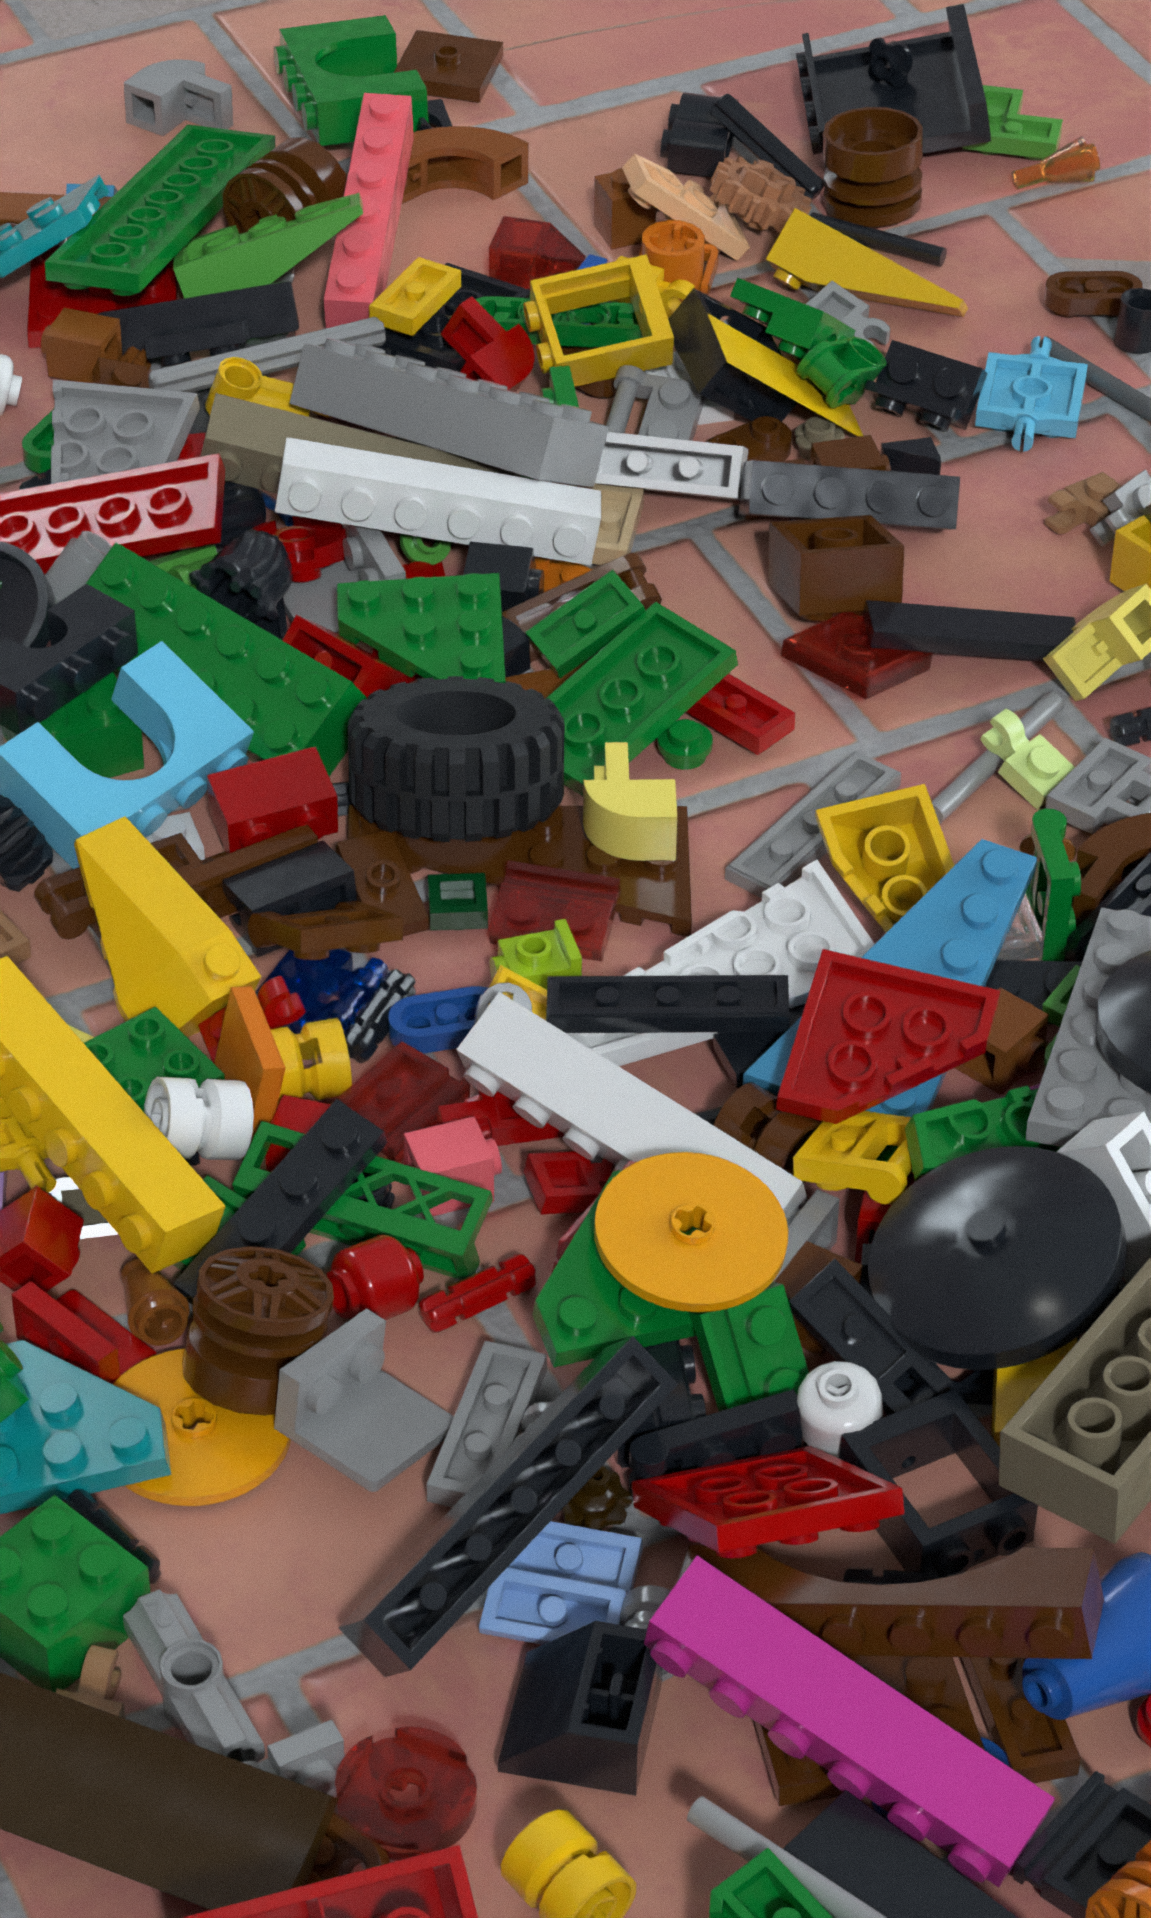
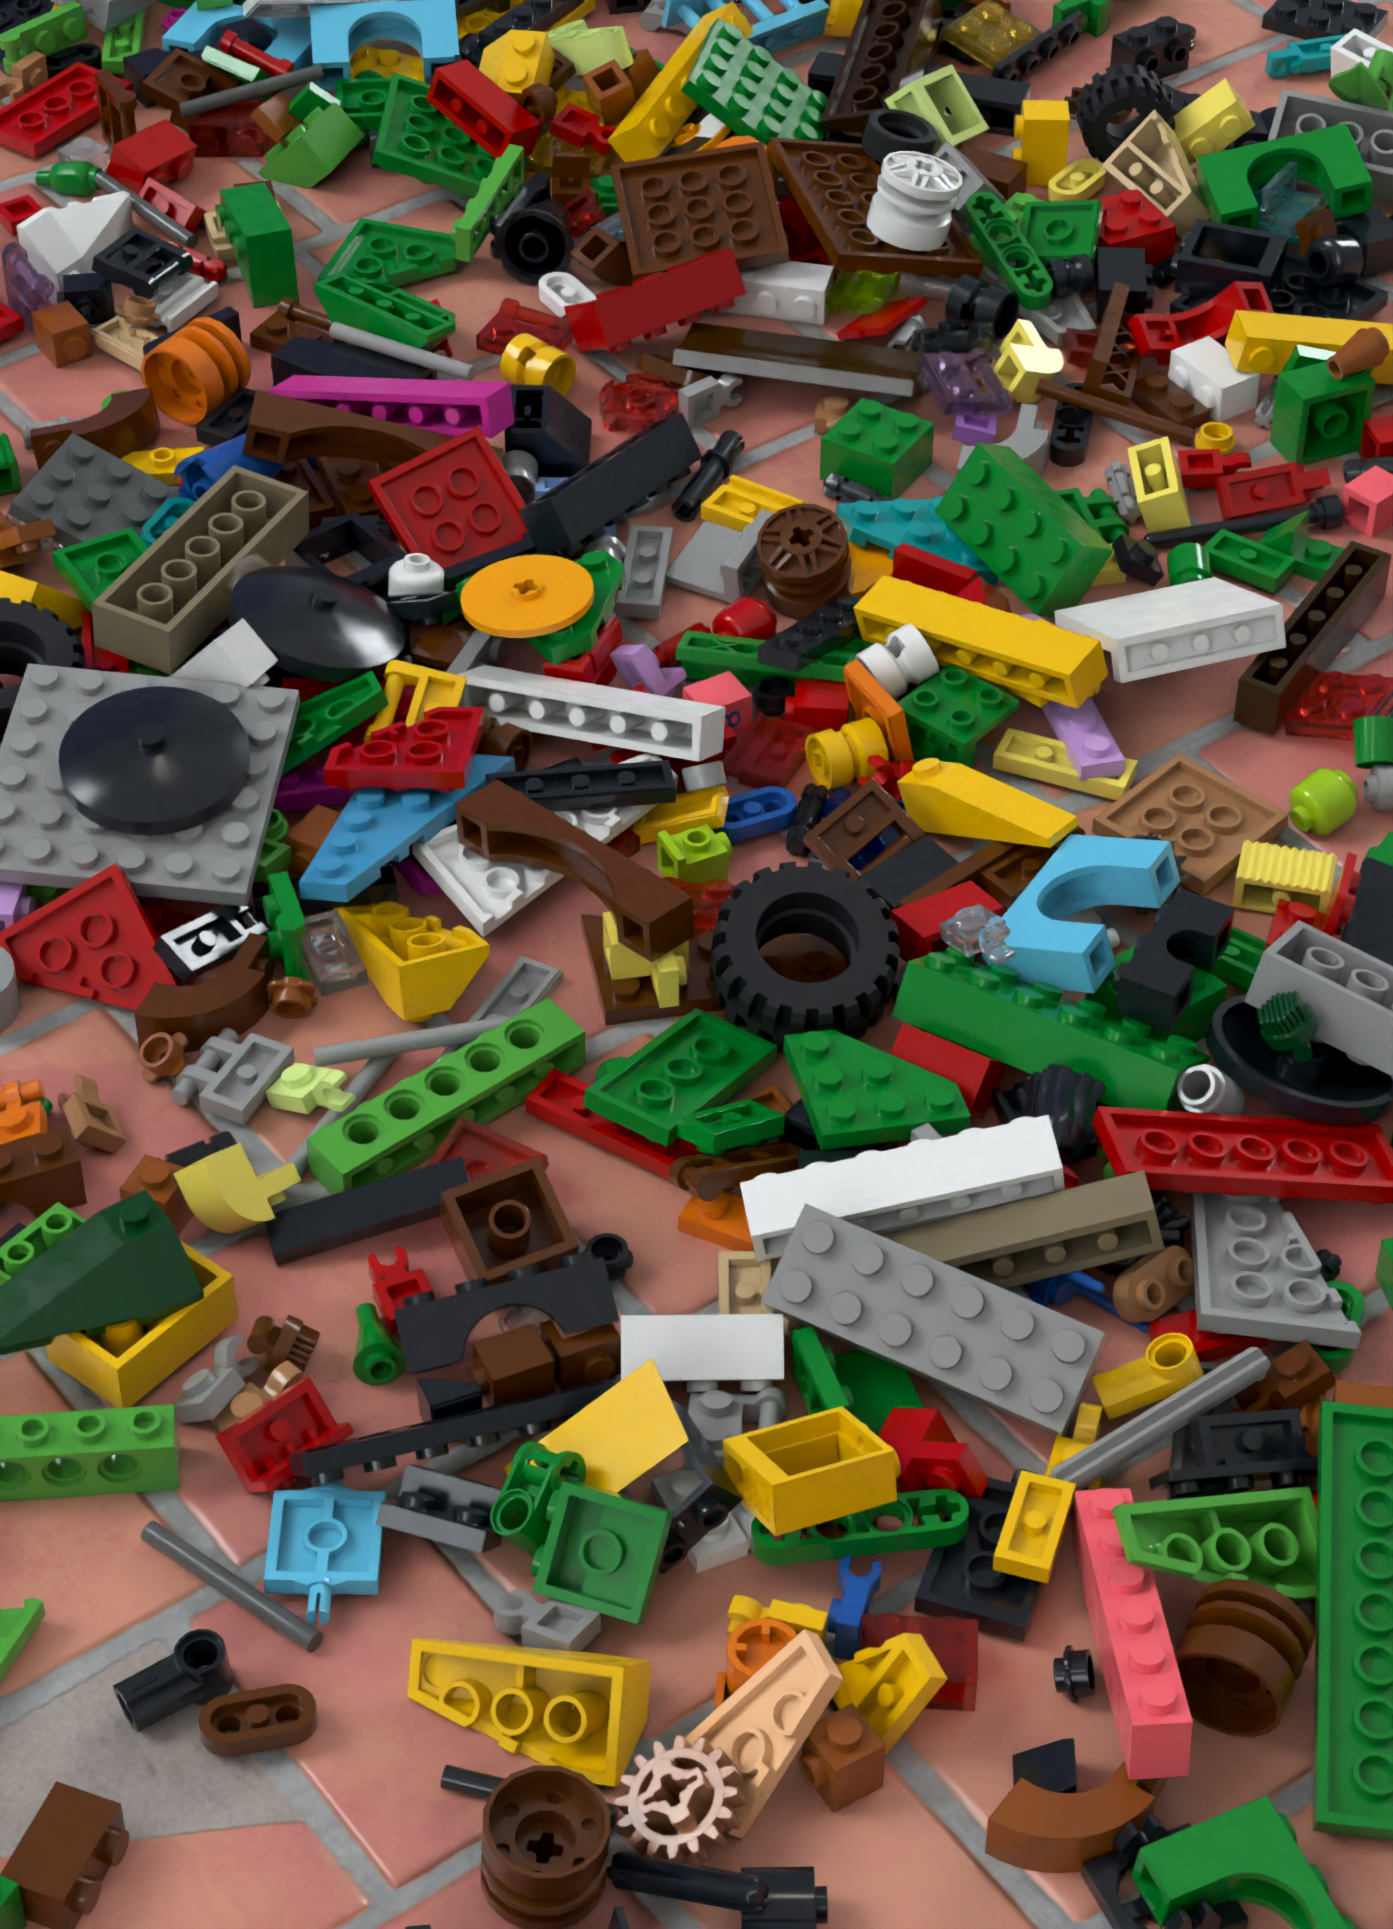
camera: 170 degrees right, 0 degrees up
light grey piece [123,1589,265,1762] -> none
none -> red bracket [215,1377,354,1495]
none -> reddish brown piece [247,1314,320,1381]
none -> black plate [288,1381,614,1485]
none -> bright green brick [306,997,586,1195]
none -> light grey bar [313,1016,510,1067]
none -> green cone [353,1303,406,1385]
none -> red plate [368,1246,437,1334]
none -> reddish brown arch [455,780,695,963]
none -> black plate [583,1233,633,1281]
none -> lavender bracket [609,644,688,697]
none -> black pin [671,430,745,522]
none -> yellow plate [701,475,804,532]
none -> yellow wing [832,1633,948,1756]
none -> clear plate [939,903,1016,964]
none -> black slope [1012,1738,1077,1793]
none -> black plate [1053,1645,1095,1703]

